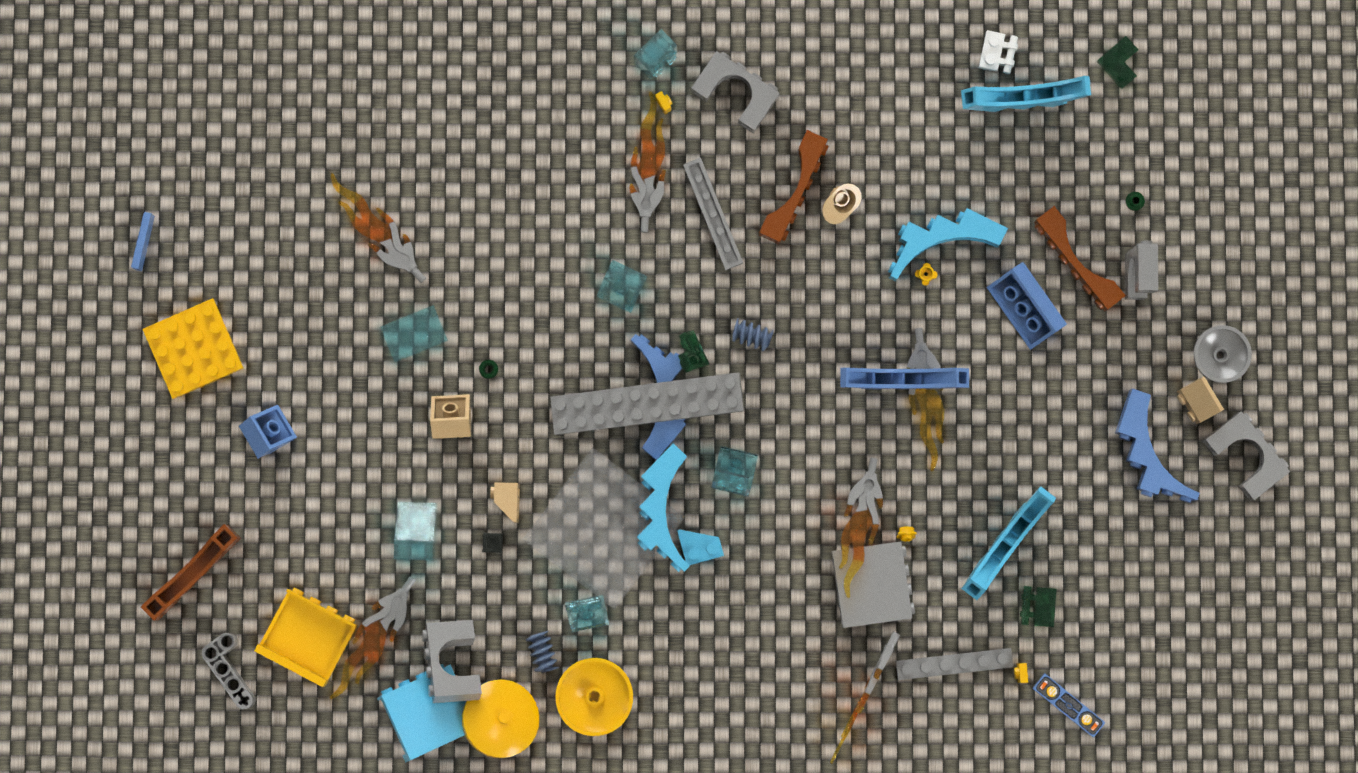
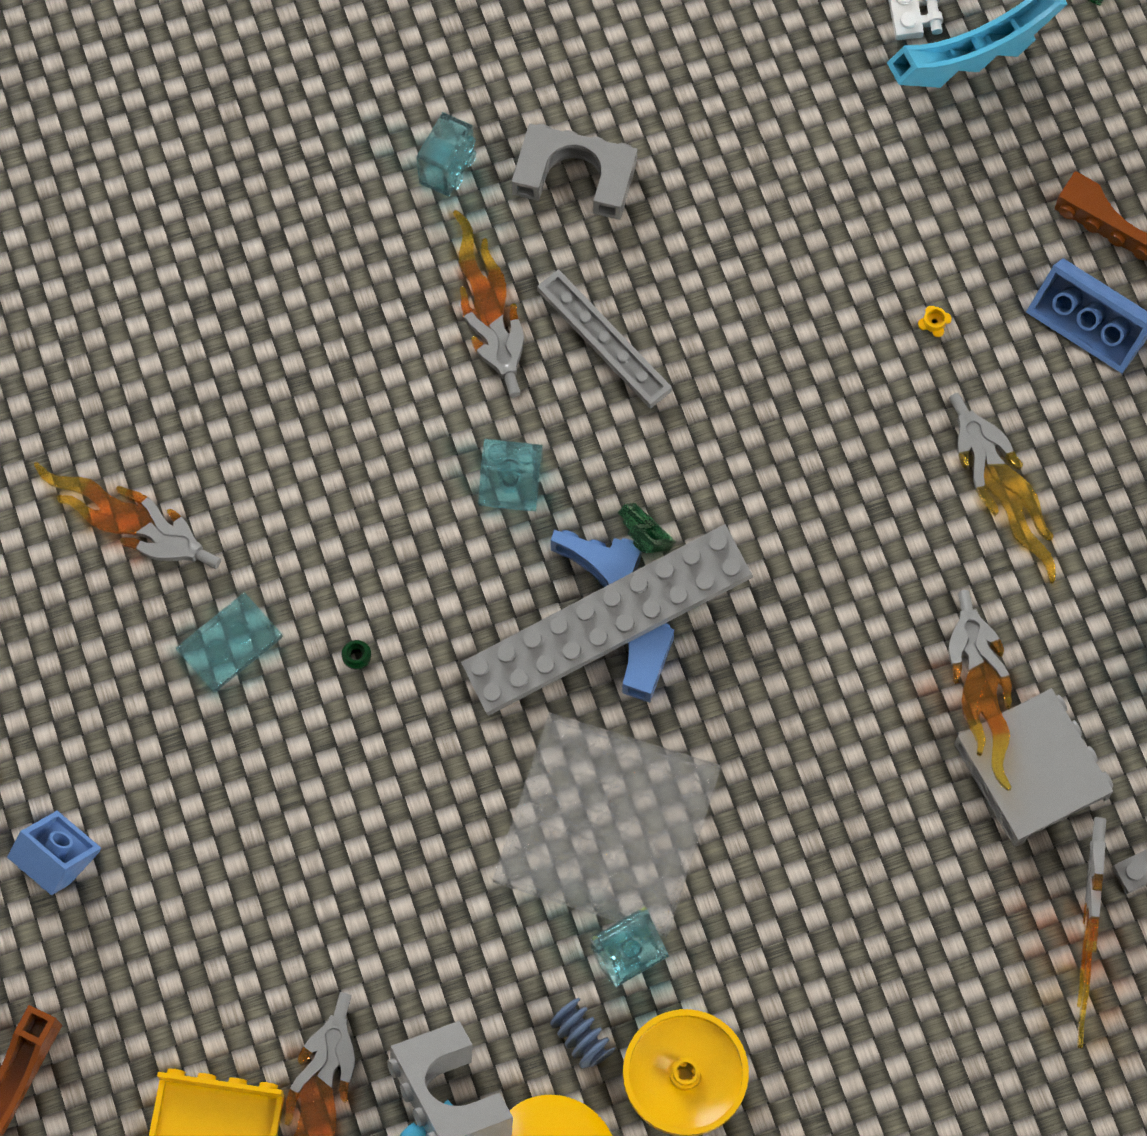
camera: 15 degrees left, 15 degrees down
clear light blue slope [394,502,437,561] -> none
tan slope [430,394,471,439] -> none
pearl dark grey tile [482,533,503,553] -> none
tan slope [490,482,520,523] -> none
medium azure arch [637,443,690,572] -> none
yellow plate [655,91,673,114] -> none
medium azure wing [677,530,724,566] -> none
clear light blue slope [711,446,758,497] -> none
sand blue piece [732,318,774,352] -> none
dark orange arch [759,130,829,245] -> none
tan piece [822,183,862,224] -> none
medium blue arch [840,368,969,389] -> none
medium azure arch [888,208,1008,282] -> none
yellow plate [897,526,917,542] -> none

